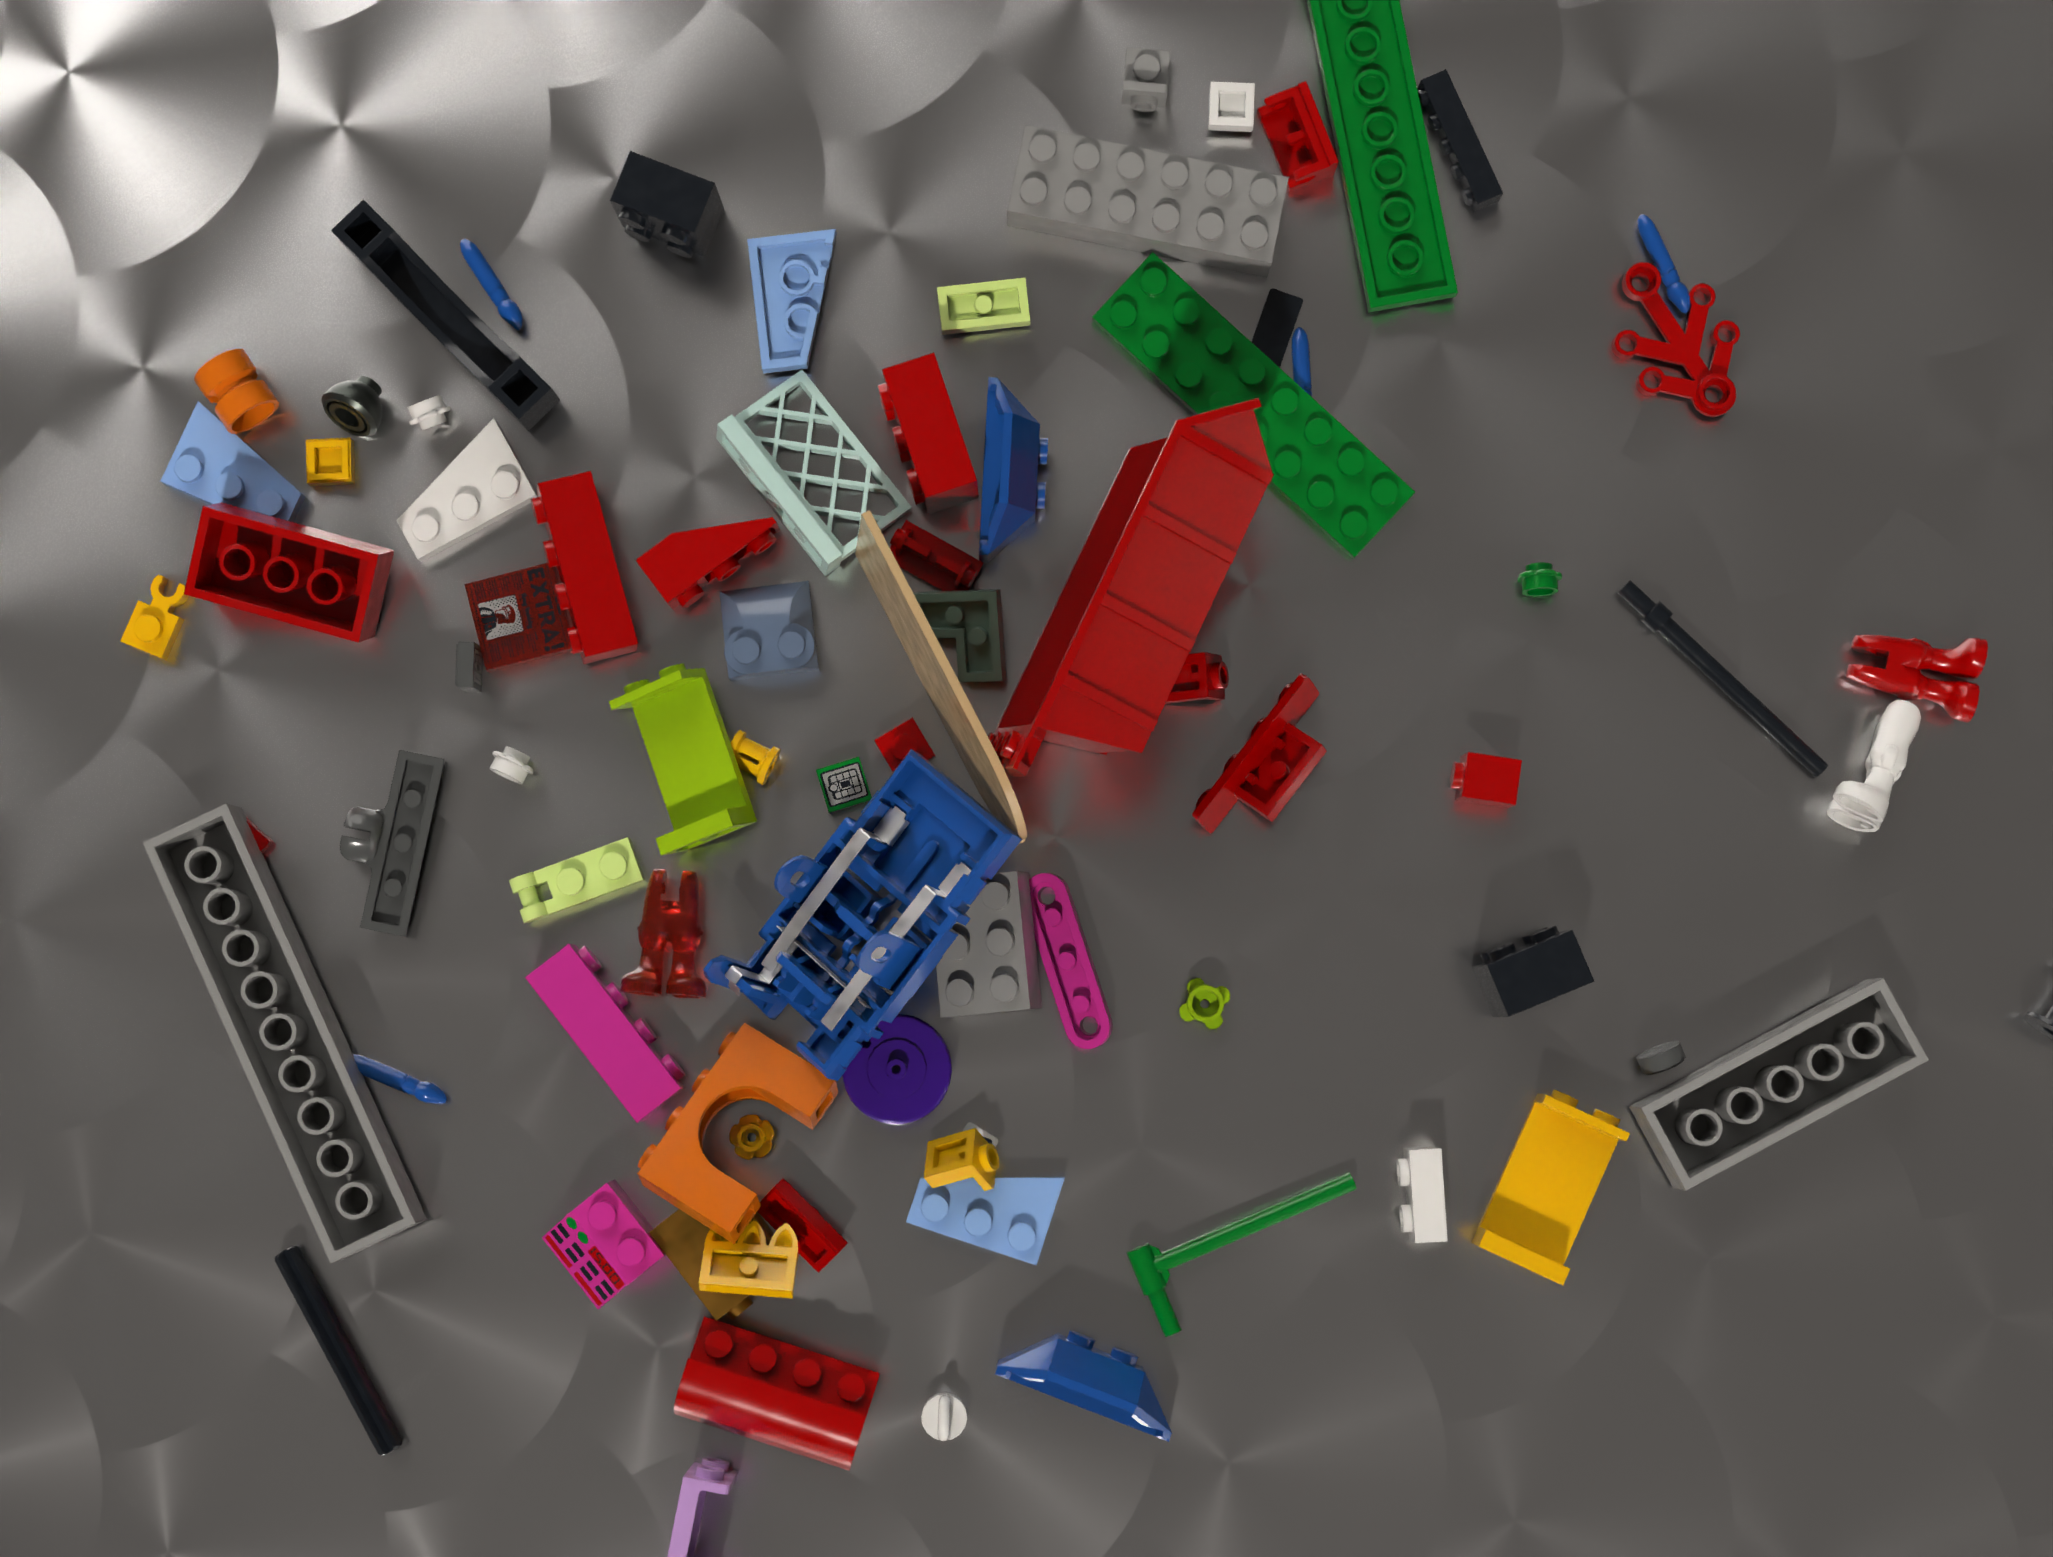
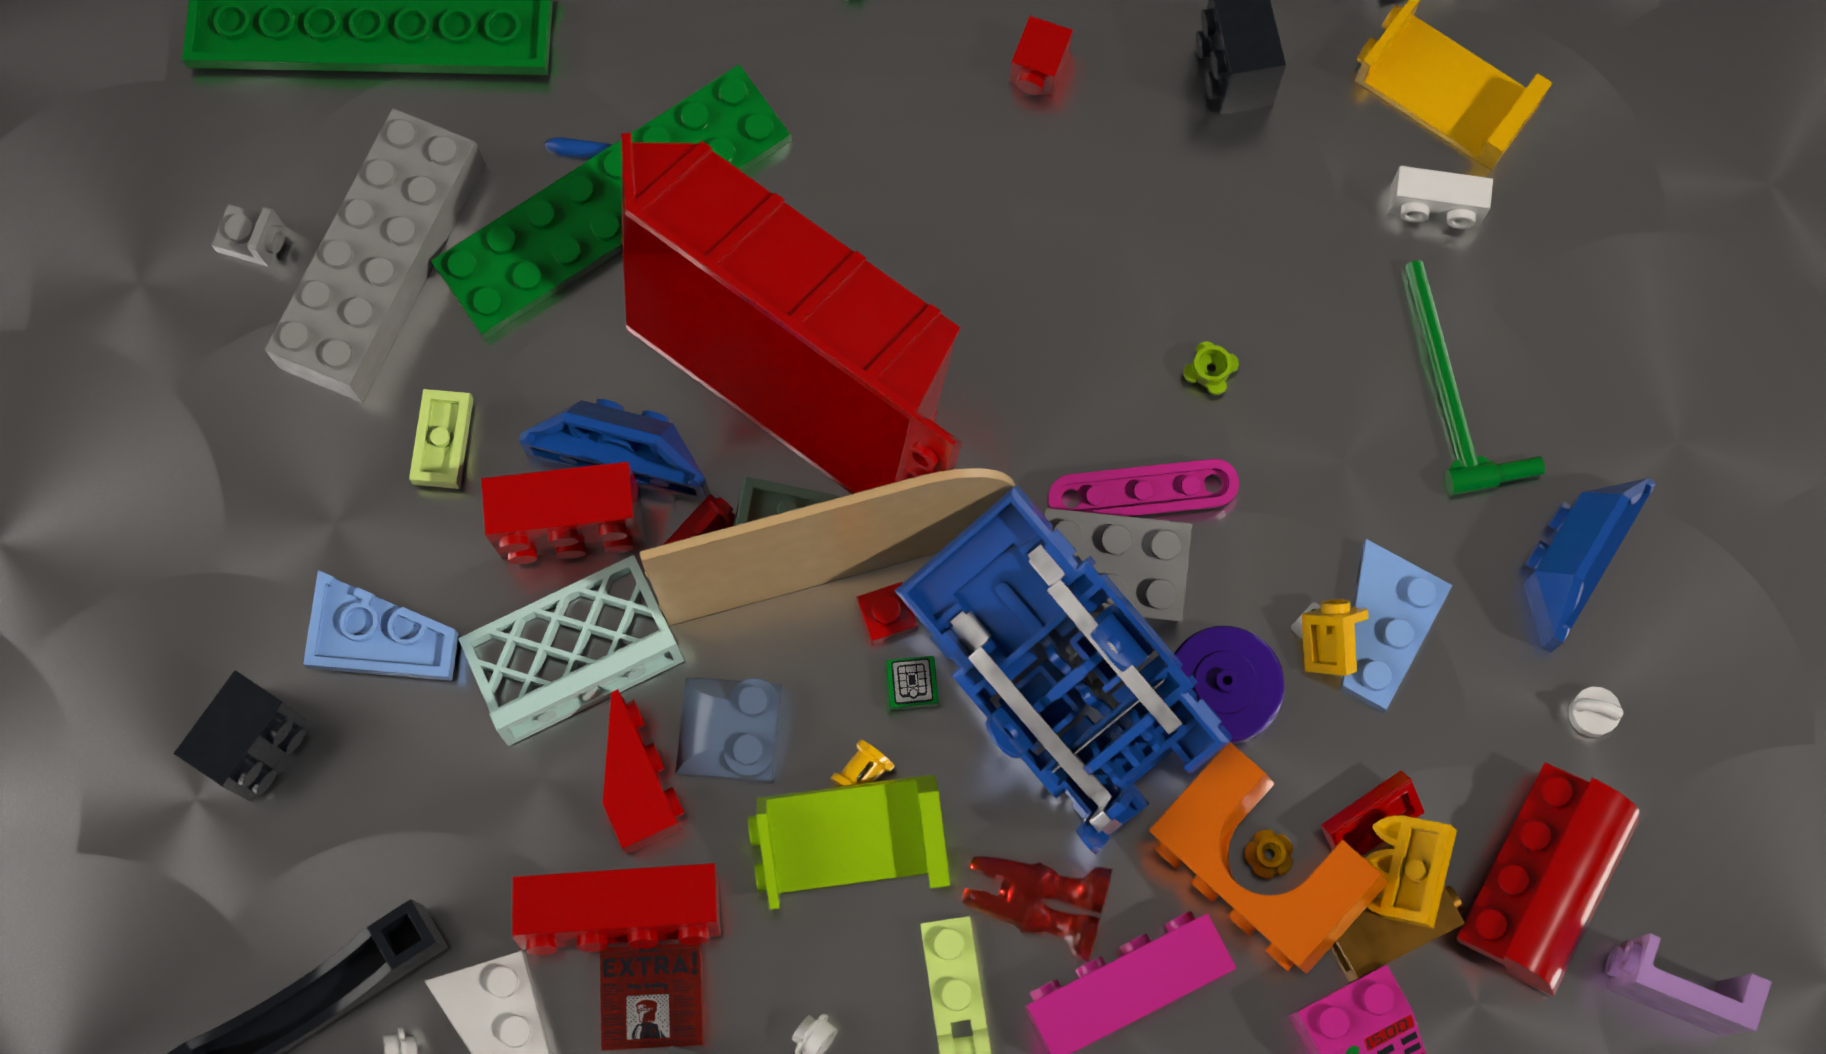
camera: 75 degrees left, 10 degrees down
blue piece [460,238,523,330] -> none
red bracket [1192,673,1327,834] -> none
white plate [1208,82,1255,132] -> none
black sticker [1251,288,1303,368] -> none
red hinge [1257,81,1339,192] -> none

